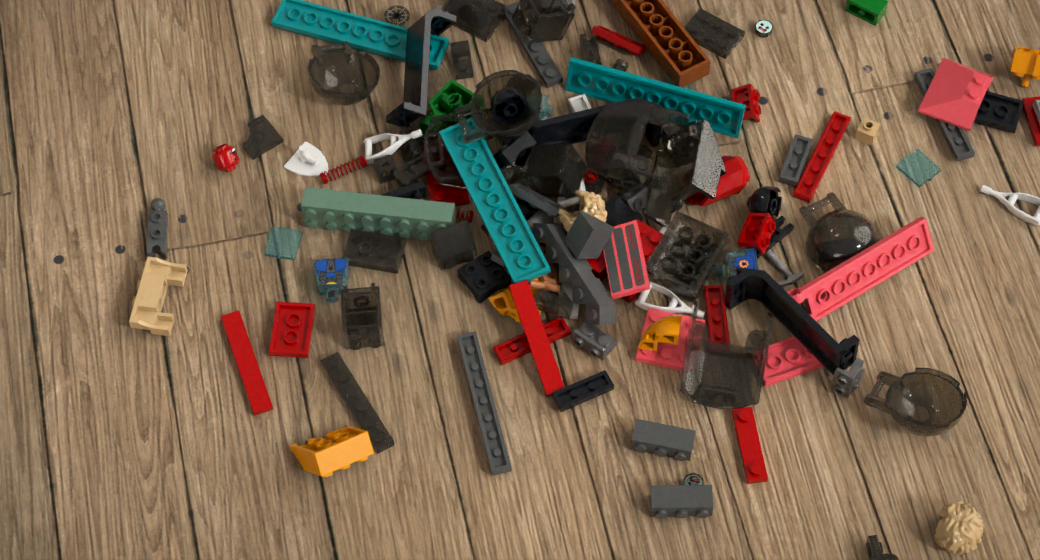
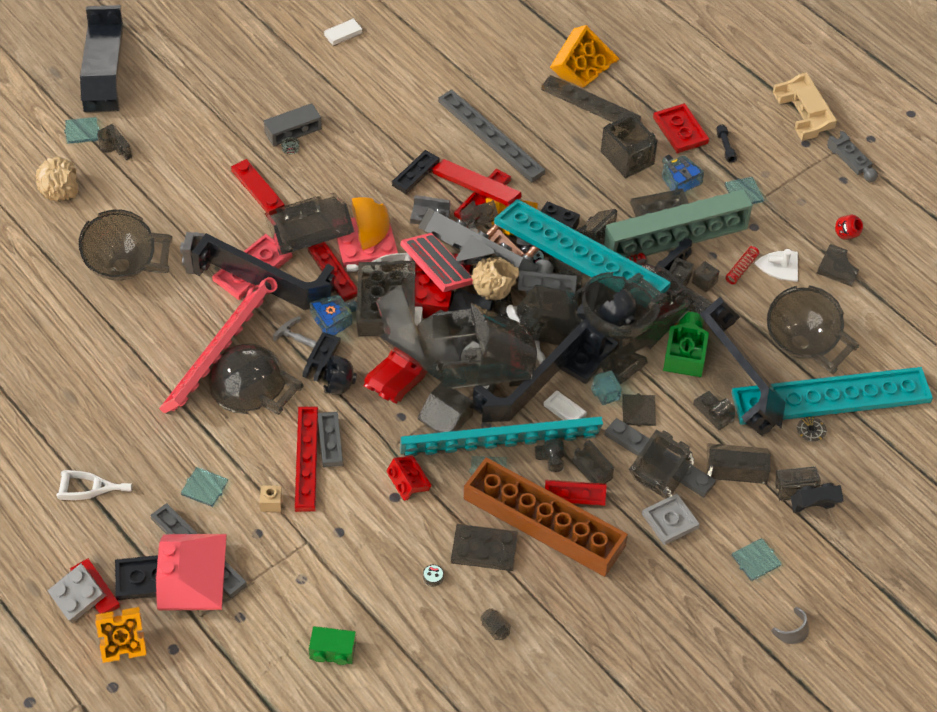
camera: 150 degrees right, 5 degrees down
red tile [221,310,273,416] -> none
white piece [363,129,423,164] -> none
dark grey brick [631,419,696,461] -> none
red bracket [737,213,776,254] -> none
none -> black bar [716,124,737,163]

